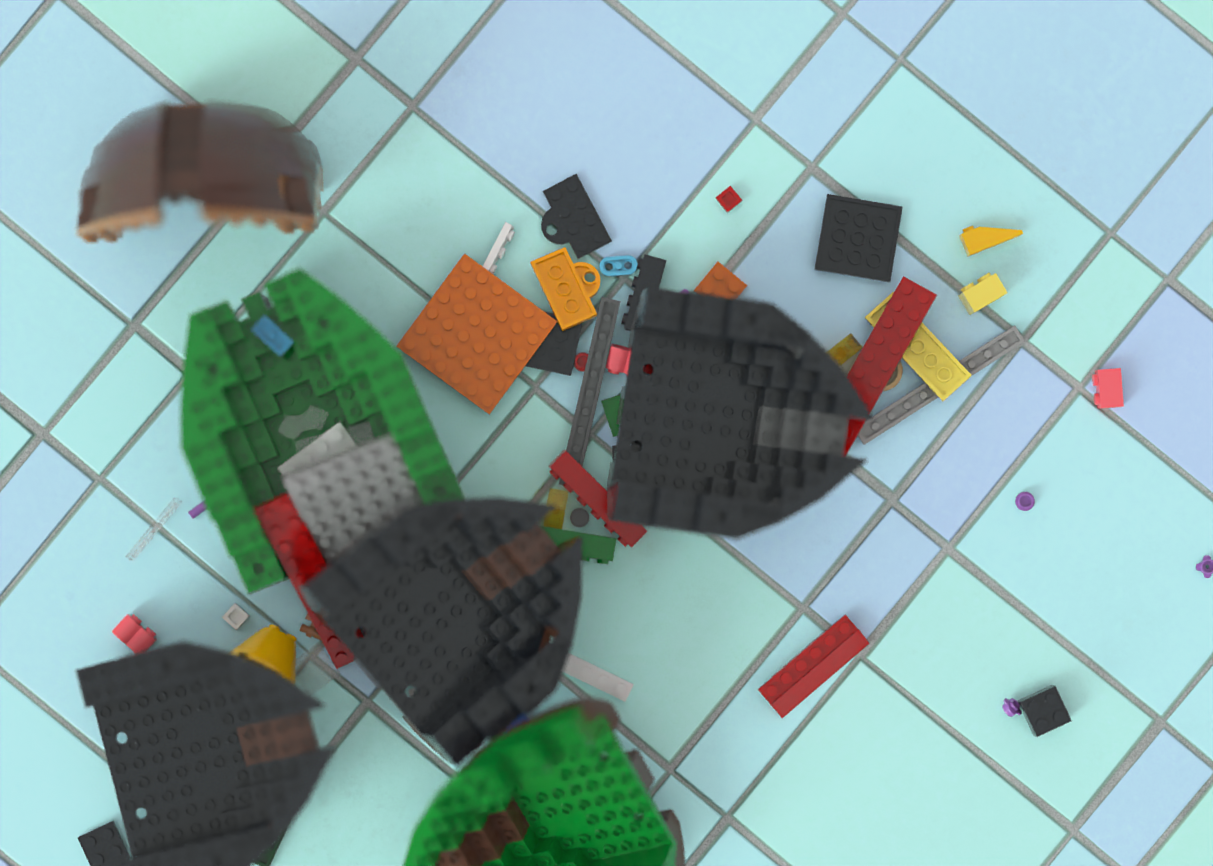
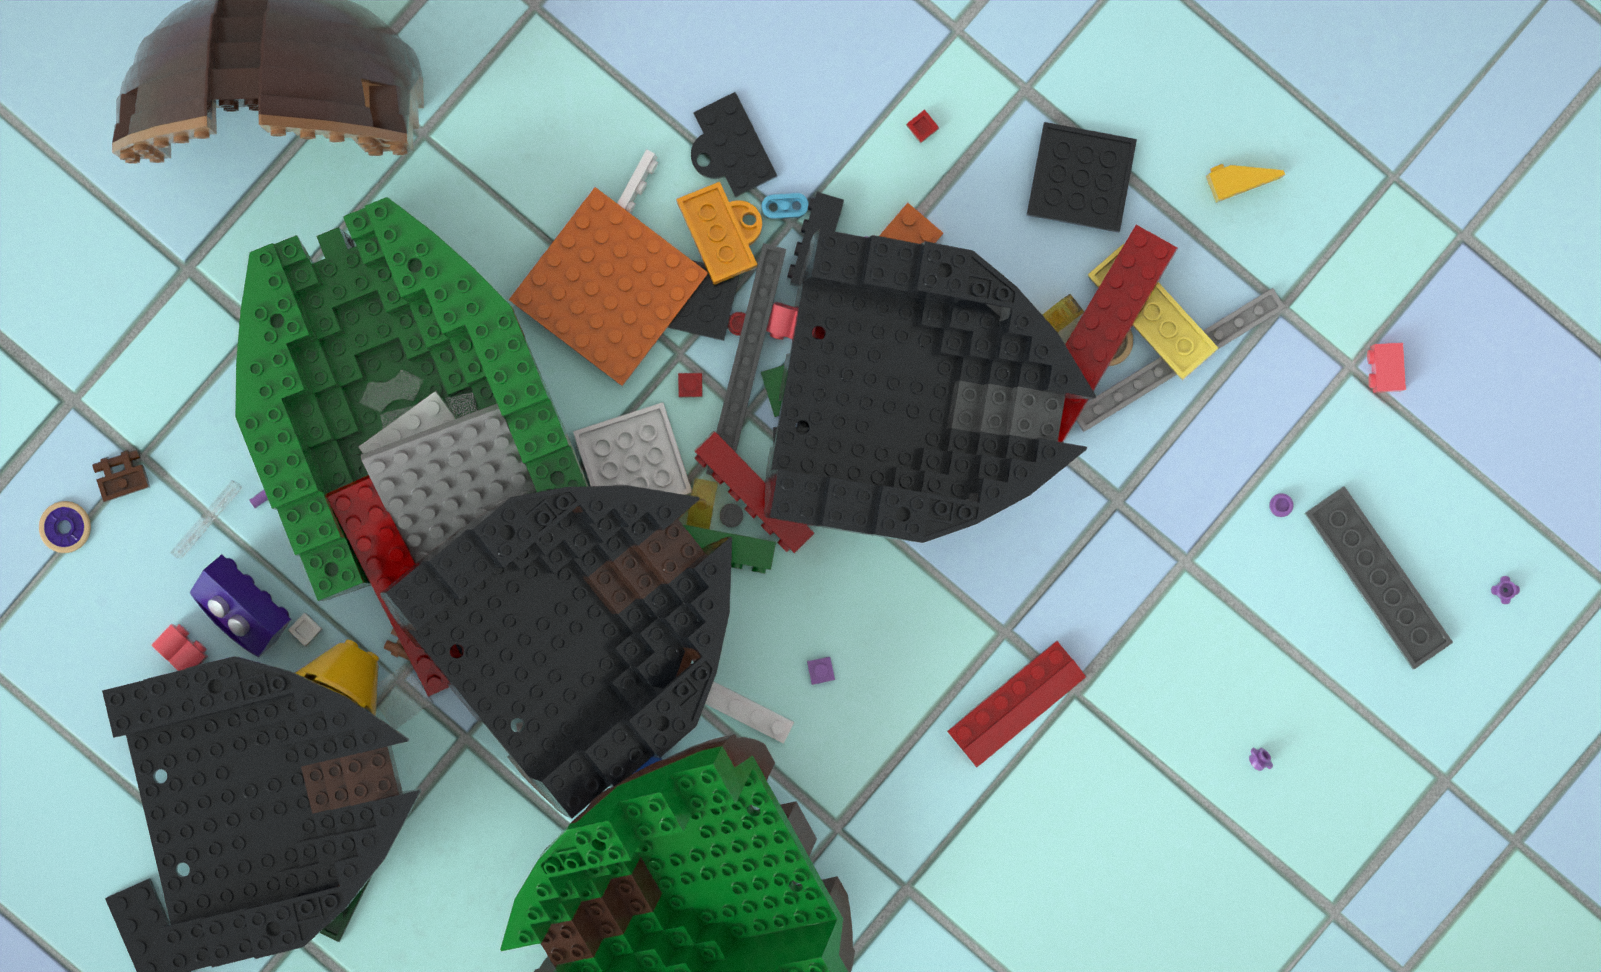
camera: 10 degrees right, 0 degrees up
dark azure plate [251,315,294,357] -> none
light yellow brick [958,272,1008,315] -> none
black brick [1018,685,1072,737] -> none
none -> wheel [39,501,91,553]
none -> reddish brown plate [92,449,150,502]
none -> dark purple piece [189,554,291,658]
none -> white plate [573,402,693,495]
none -> red plate [678,373,703,397]
none -> medium lavender plate [807,657,835,685]
none -> dark grey plate [1304,486,1453,669]

